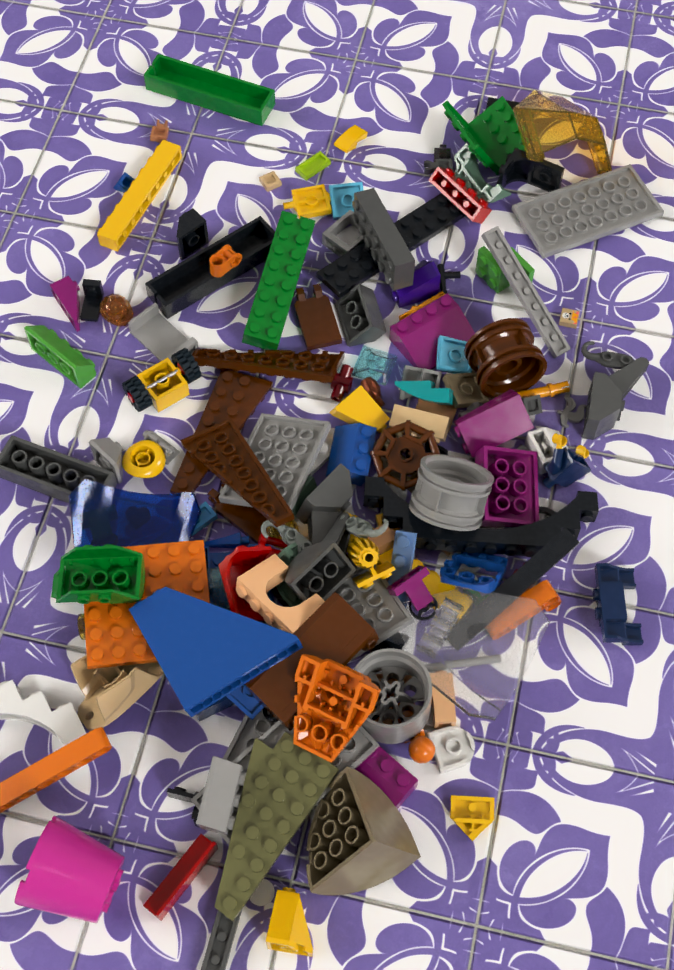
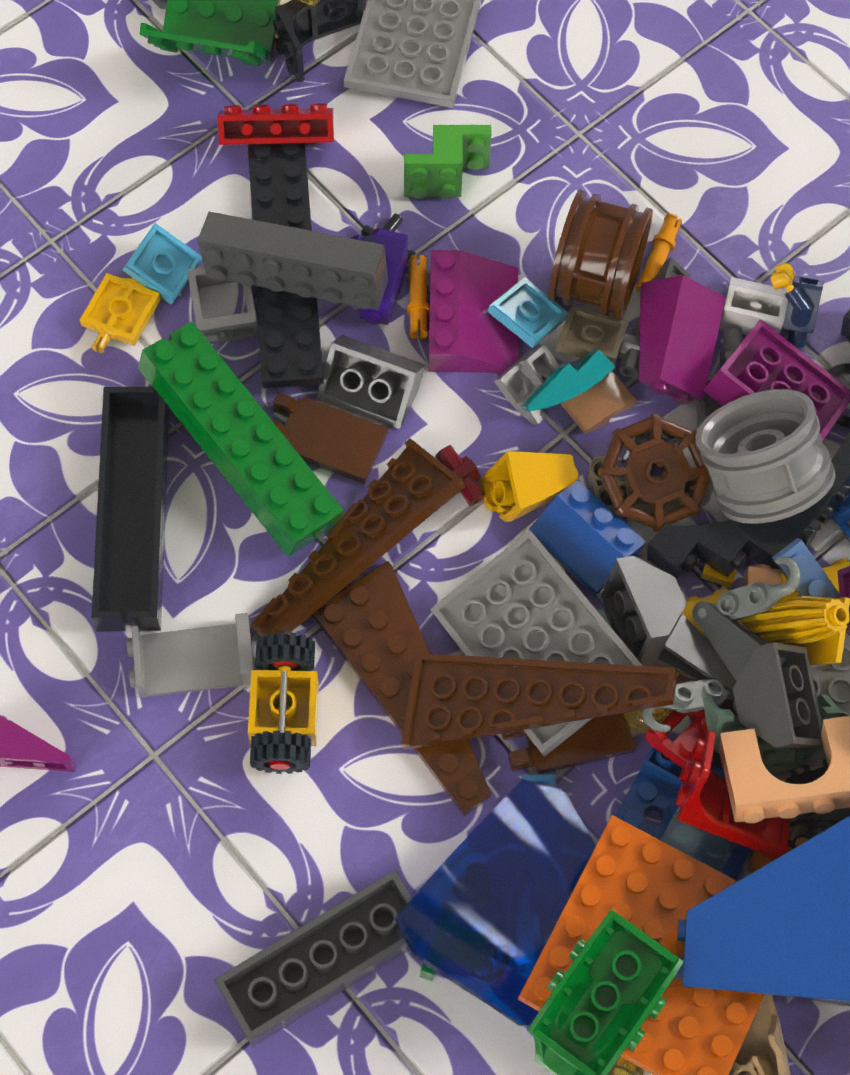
camera: 55 degrees left, 5 degrees up
bright green slope [24,325,96,389] -> none
black bracket [80,279,104,322] -> none
light grey slope [89,438,123,484] -> none
clear orange piece [100,294,134,326] -> none
yellow hat [122,440,166,478] -> none
light grey hinge [143,430,180,465] -> none
black slope [176,208,209,261] -> none
blue piece [204,532,250,549] -> none
orange piece [209,244,242,278] -> none
tan tile [259,171,282,192] -> none
lime tile [295,151,331,181] -> none
yellow slope [334,125,368,153] -> none
clear light blue slope [352,345,398,386] -> none
copper piece [360,376,385,408] -> none
tan brick [389,404,451,444] -> none
dark grey plate [424,159,453,175] -> none
clear smoke tile [434,144,451,162] -> none
sand green windscreen [454,143,512,203] -> none
light grey plate [481,226,571,359] -> none
light grey piece [557,393,587,428] -> none
tan tile [559,308,580,329] -> none
dark grey slope [581,341,649,440] -> none

